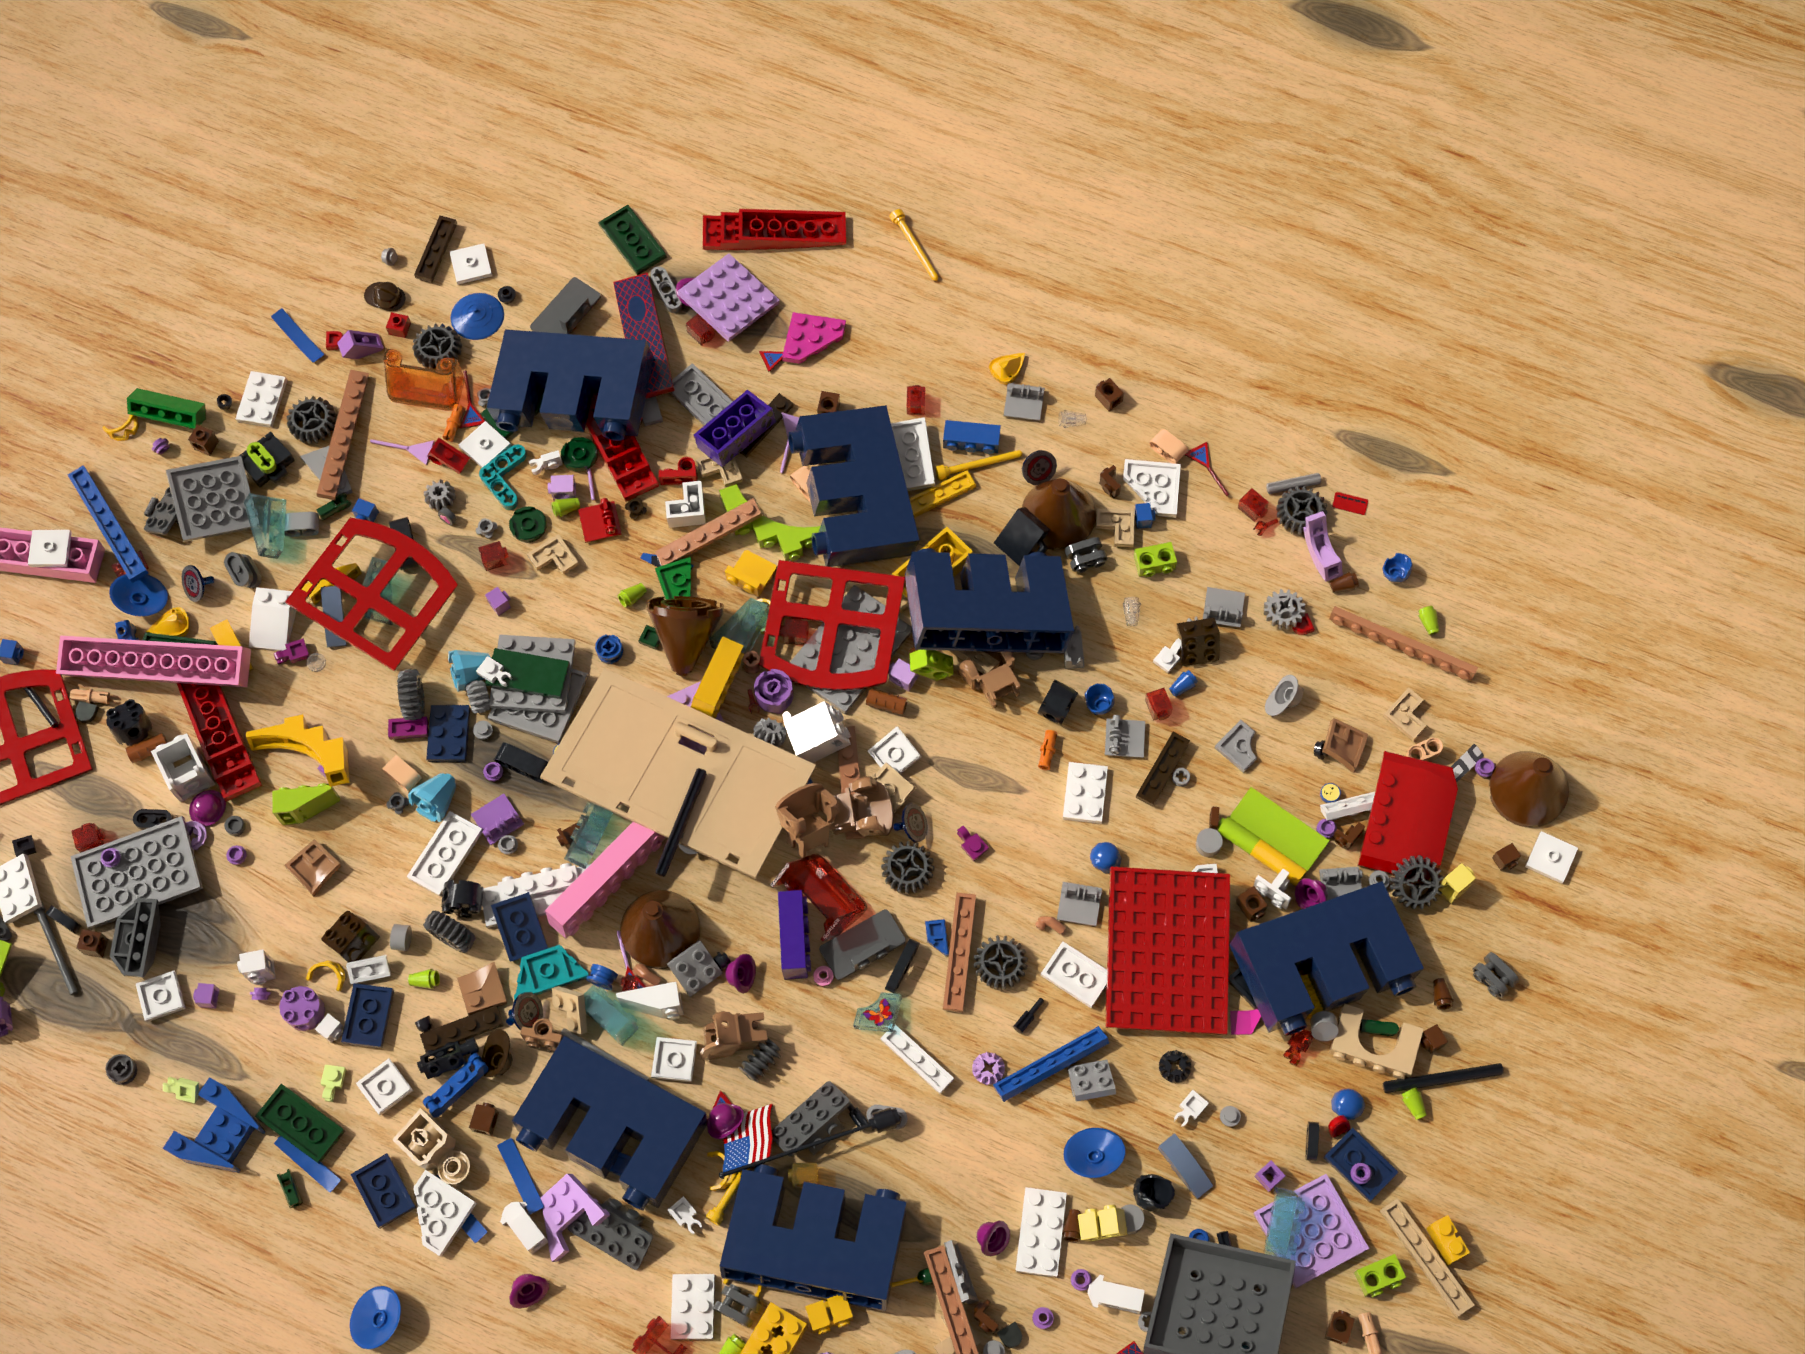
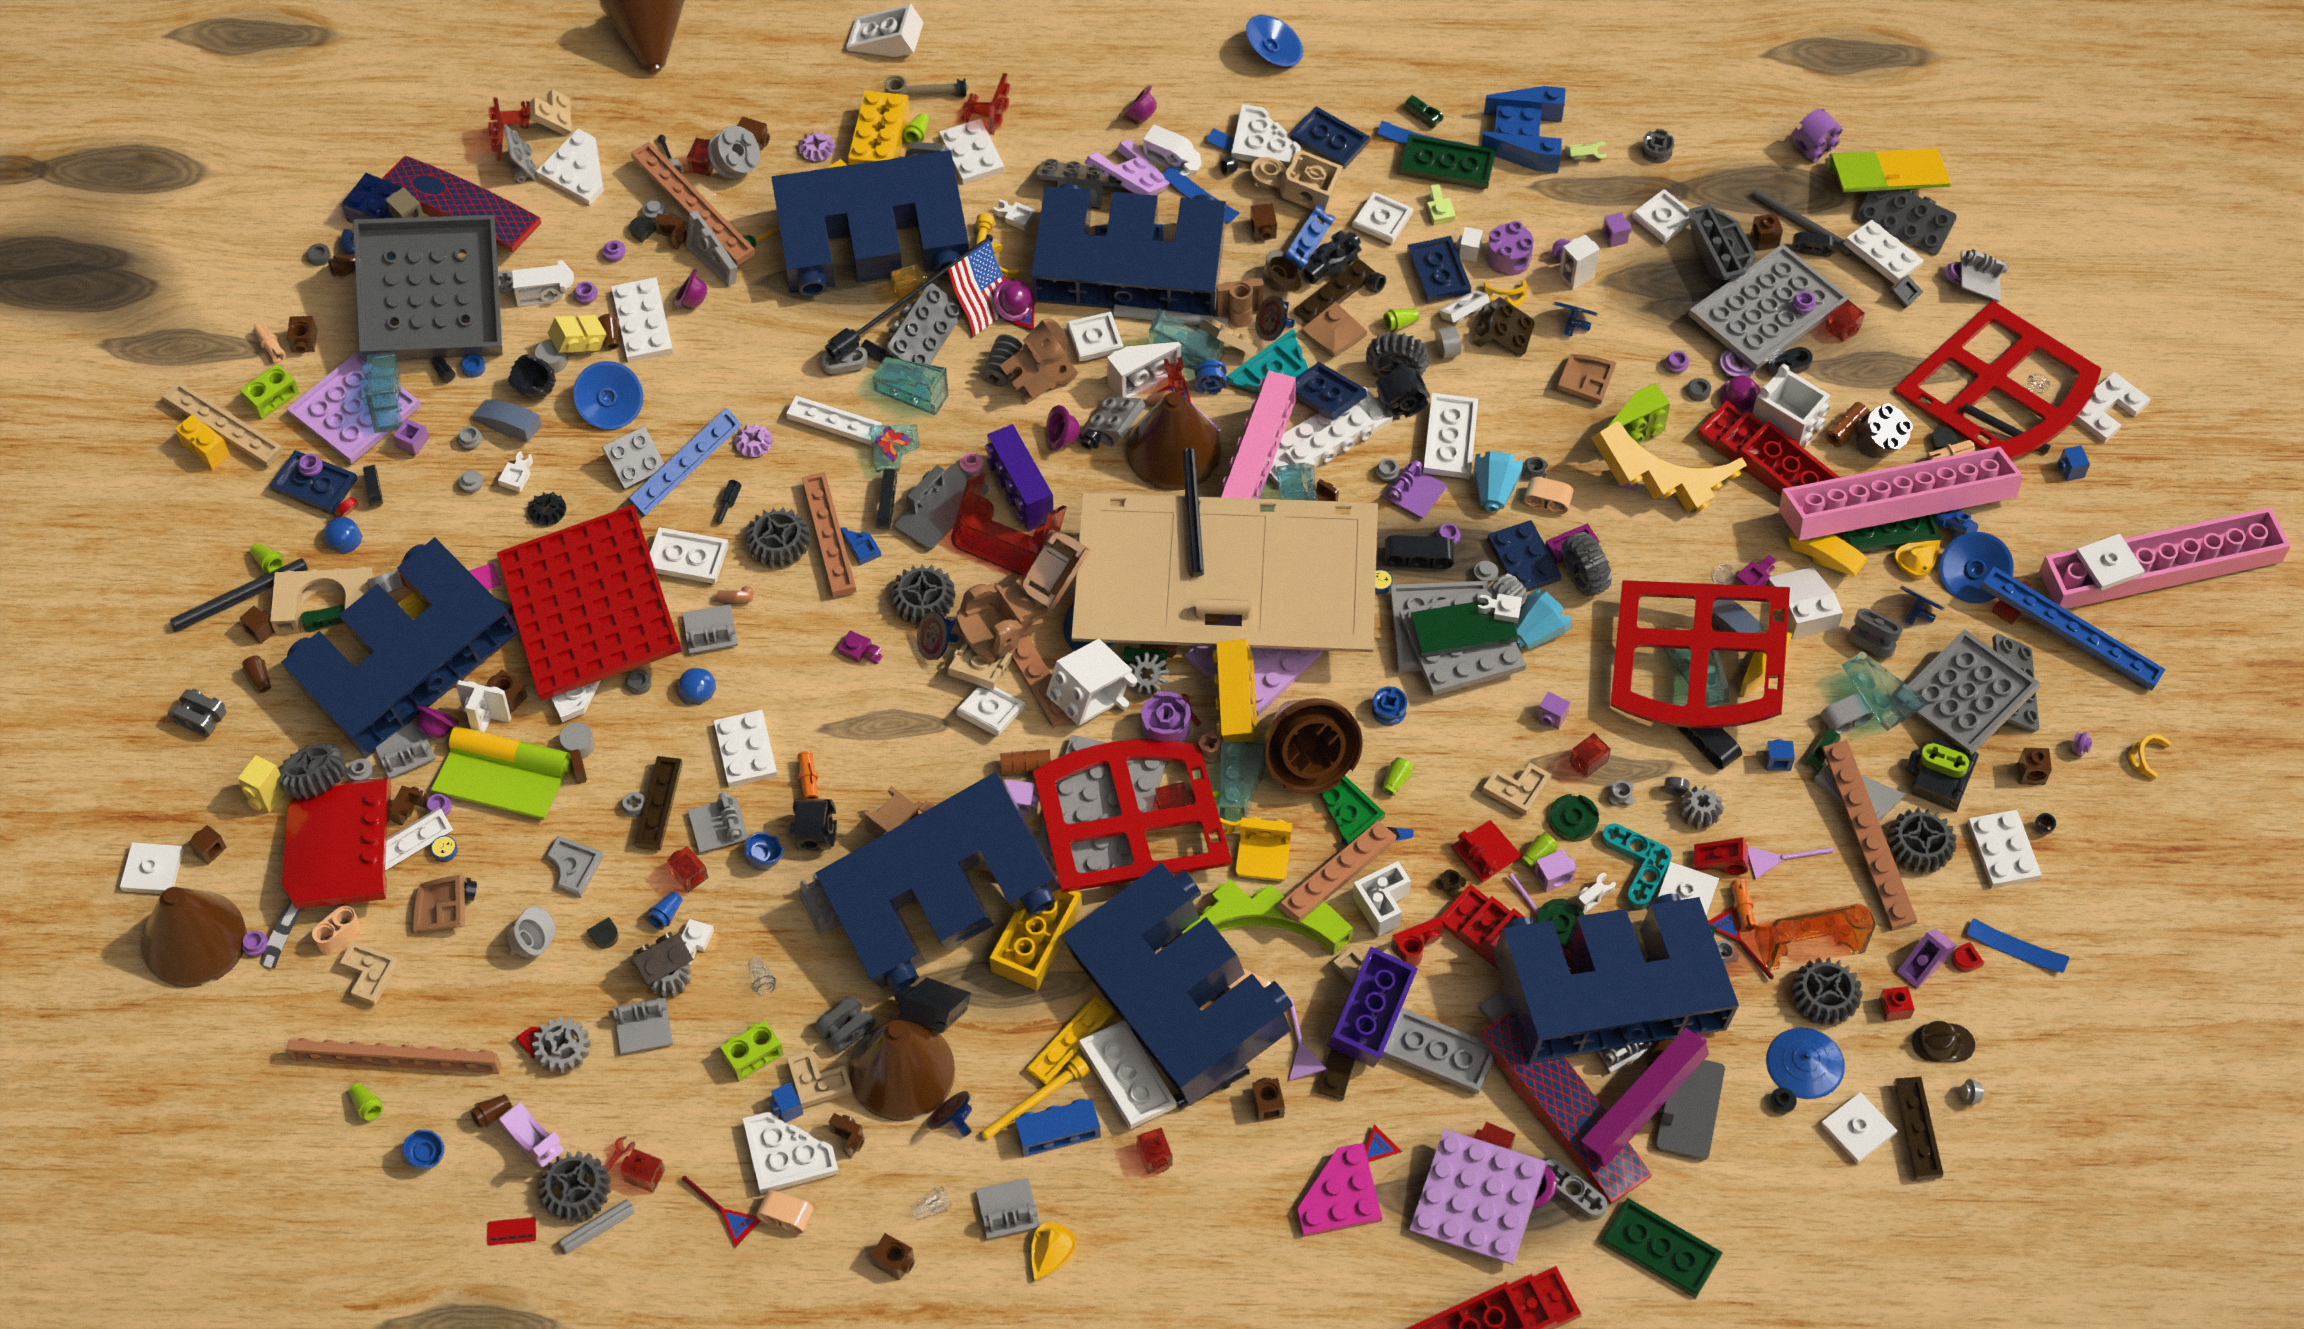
camera: 155 degrees right, 10 degrees down
green brick [127,388,206,429] -> none
light grey piece [144,493,159,521] -> none
none -> light grey plate [458,426,482,449]
none -> pearl dark grey tile [587,917,619,948]
none -> clear light blue wedge [872,357,949,416]
none -> black hinge [1219,156,1238,175]
none -> clear blue shield [1553,301,1598,336]
none -> magenta brick [1581,1028,1709,1168]

